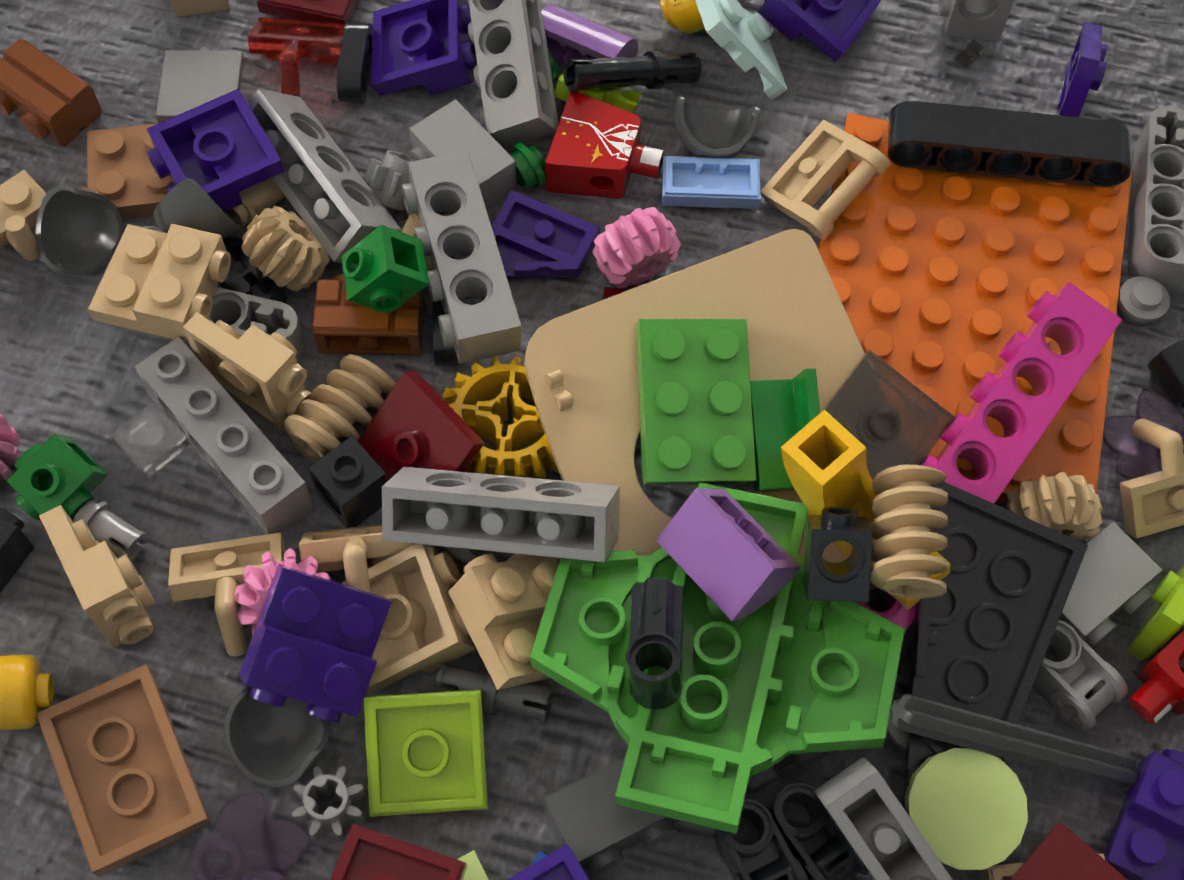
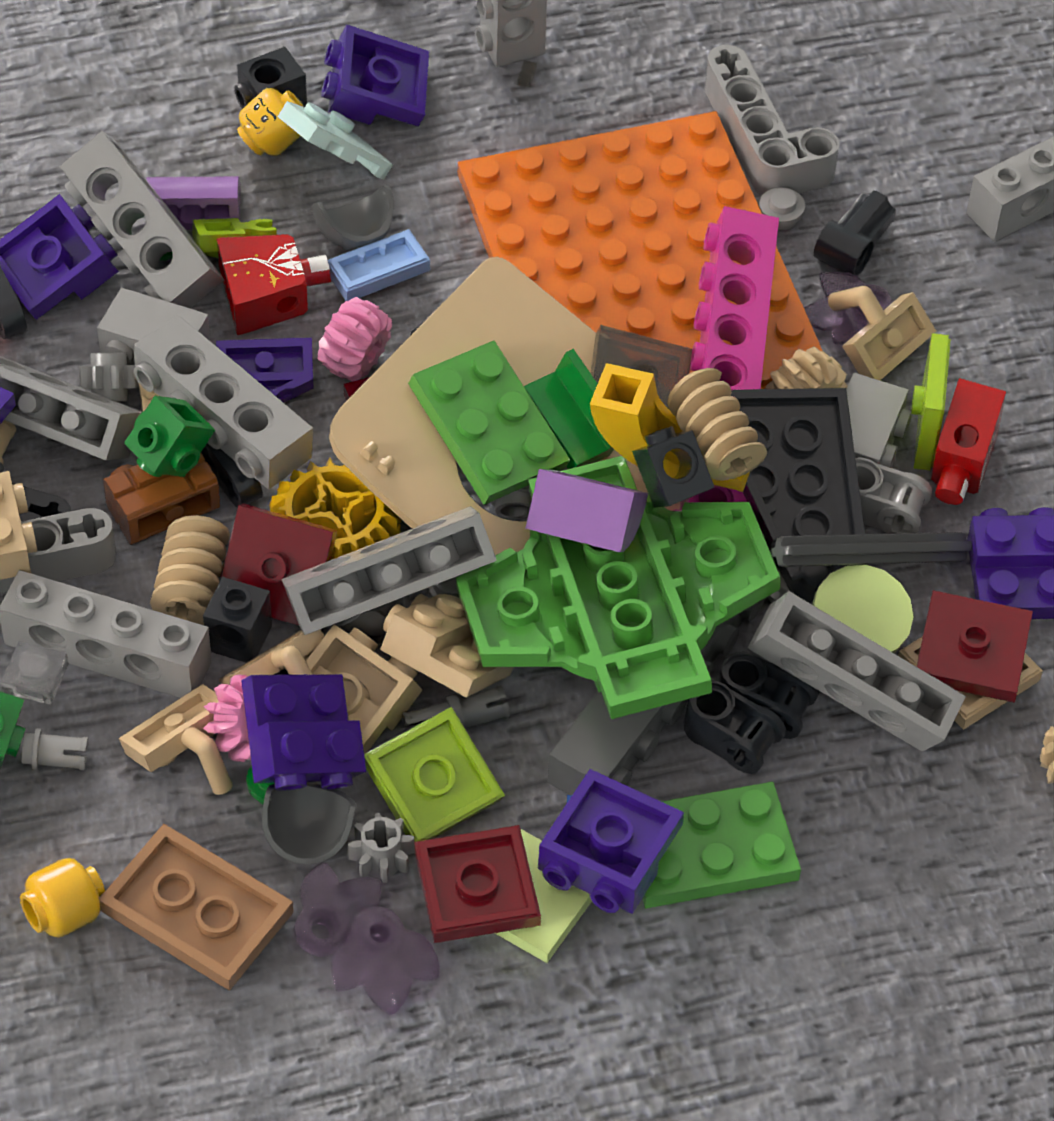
camera: 30 degrees left, 10 degrees down
tan plate [39,505,156,648] -> none
tan plate [183,312,314,433] -> none
tan gear [241,206,330,292] -> none
green plate [509,142,546,190] -> none
black pin [563,51,701,91] -> none
black piece [626,578,684,710] -> none
tan plate [760,120,891,240] -> none
black beam [888,101,1131,187] -> none
dark purple wing [1057,22,1108,117] -> none

